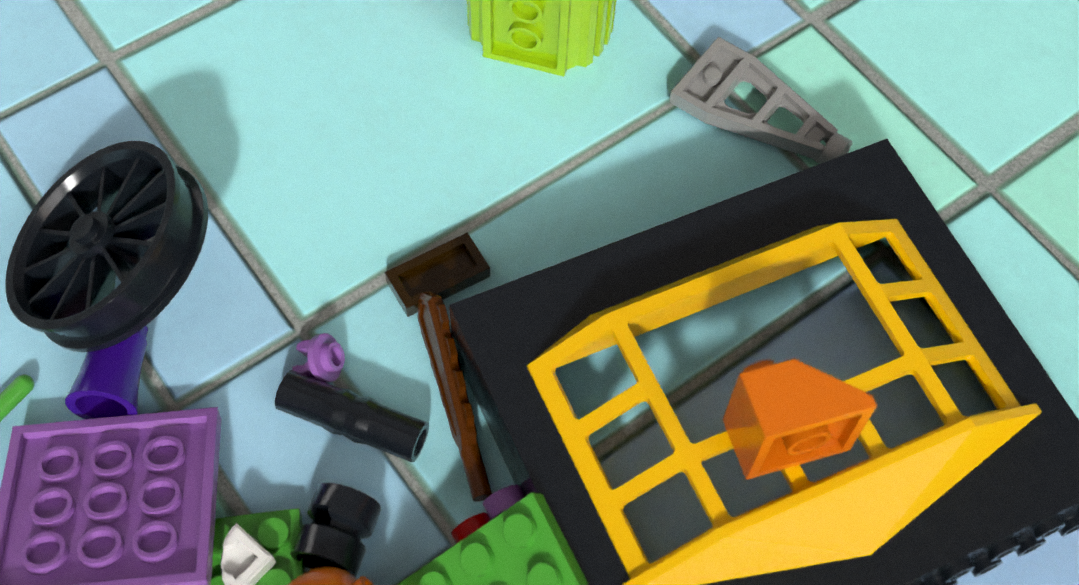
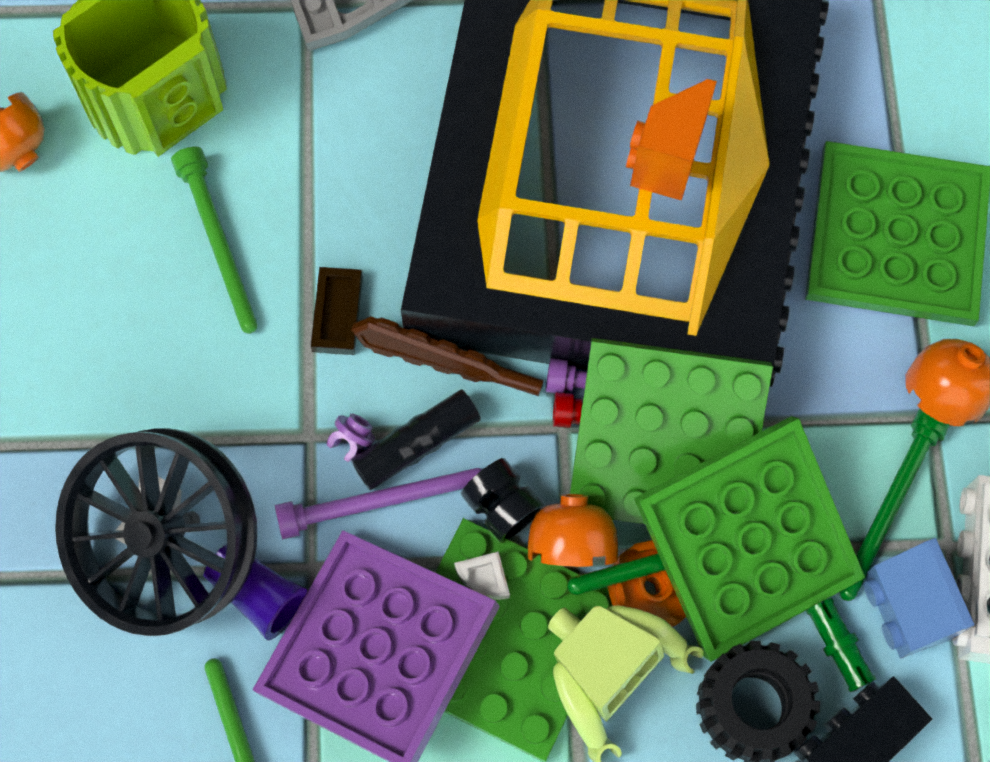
camera: 55 degrees left, 10 degrees up
none -> bright green piece [171,146,257,334]
none -> medium lavender piece [275,468,482,540]

